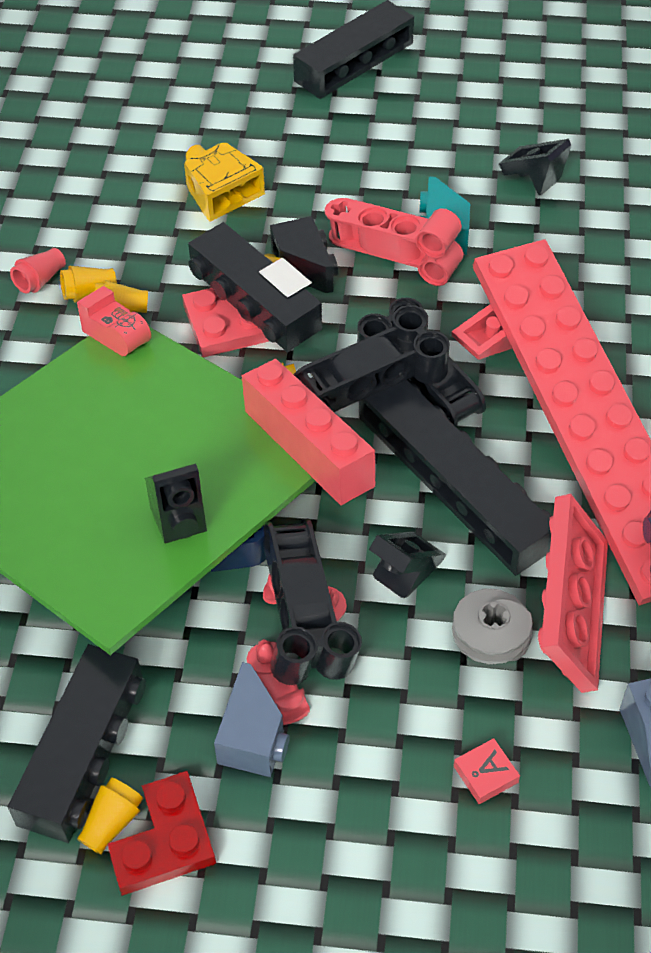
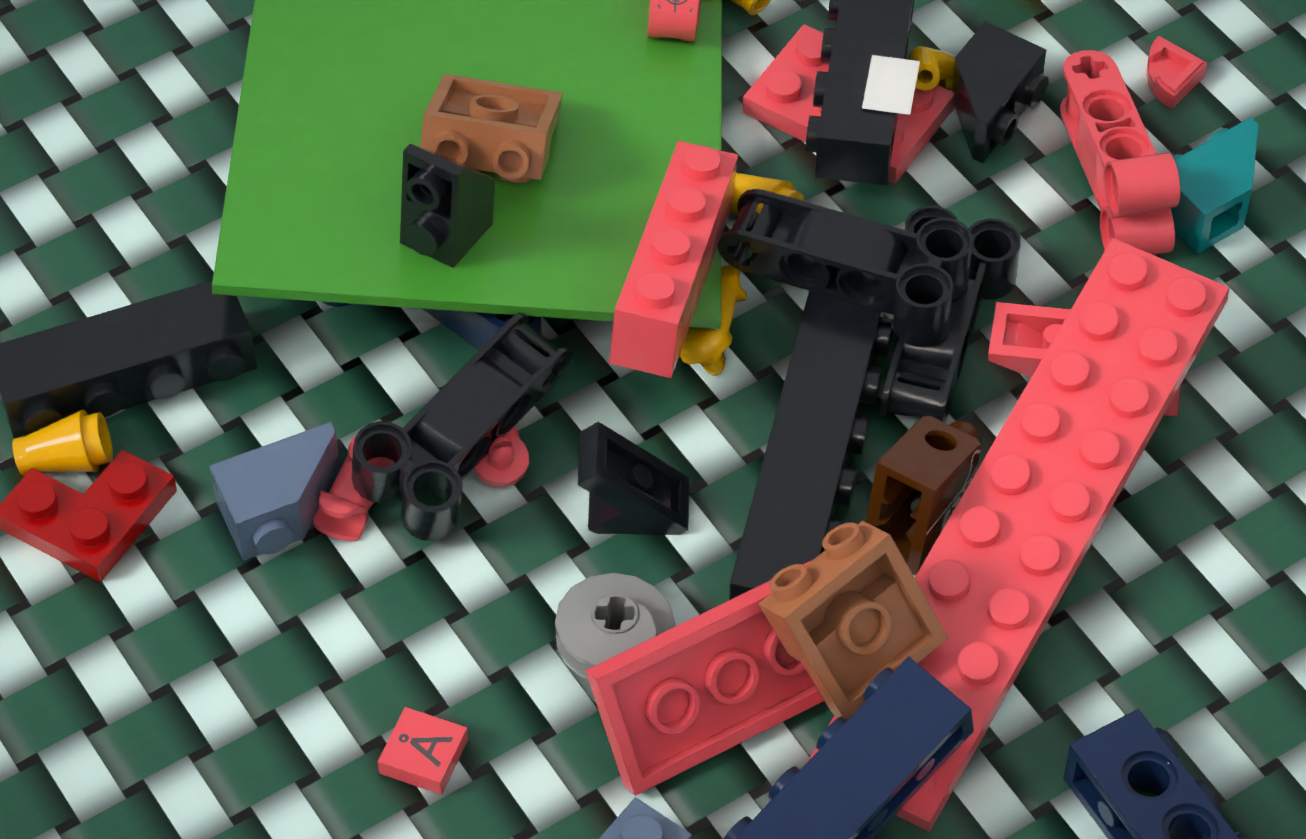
camera: 50 degrees right, 0 degrees up
none -> nougat plate [420,73,563,183]
none -> nougat plate [758,521,949,720]
none -> reddish brown torso [866,416,983,576]
none -> coral tile [1146,36,1207,110]

